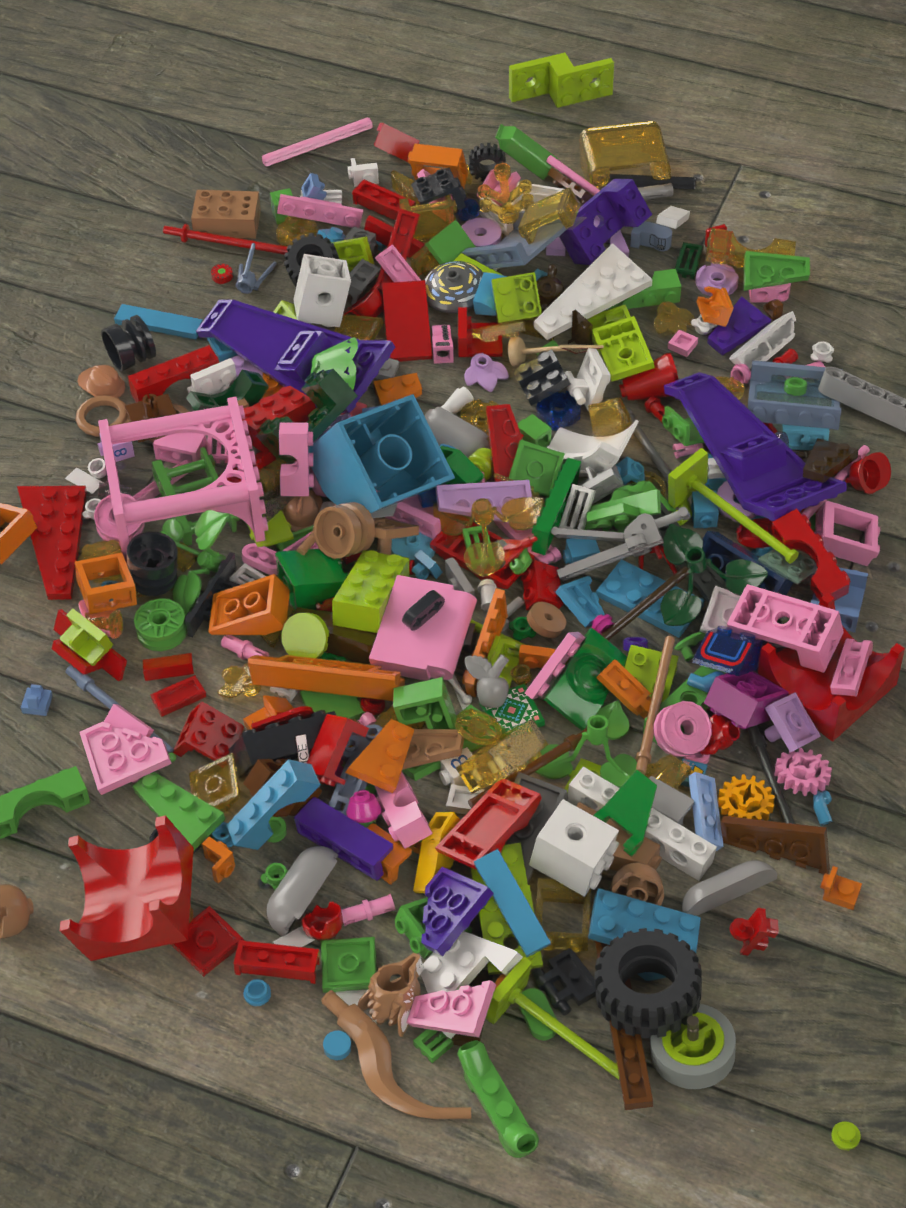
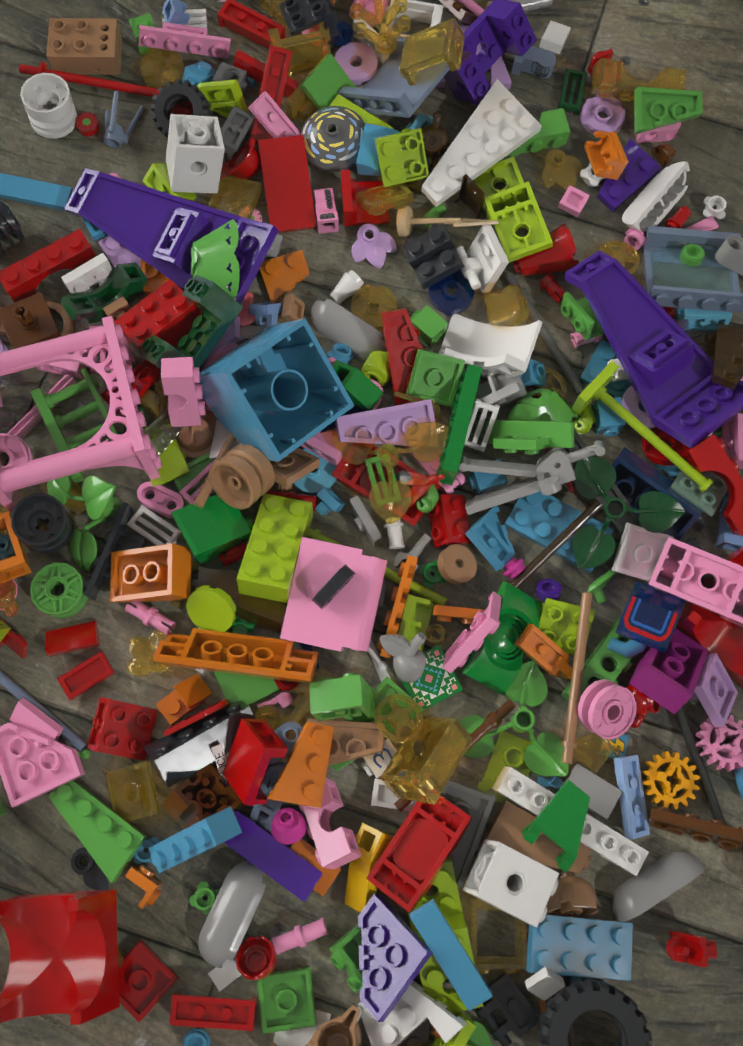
camera: 10 degrees left, 25 degrees up
none -> white wheel [20,73,78,139]
none -> white tile [525,966,565,1001]

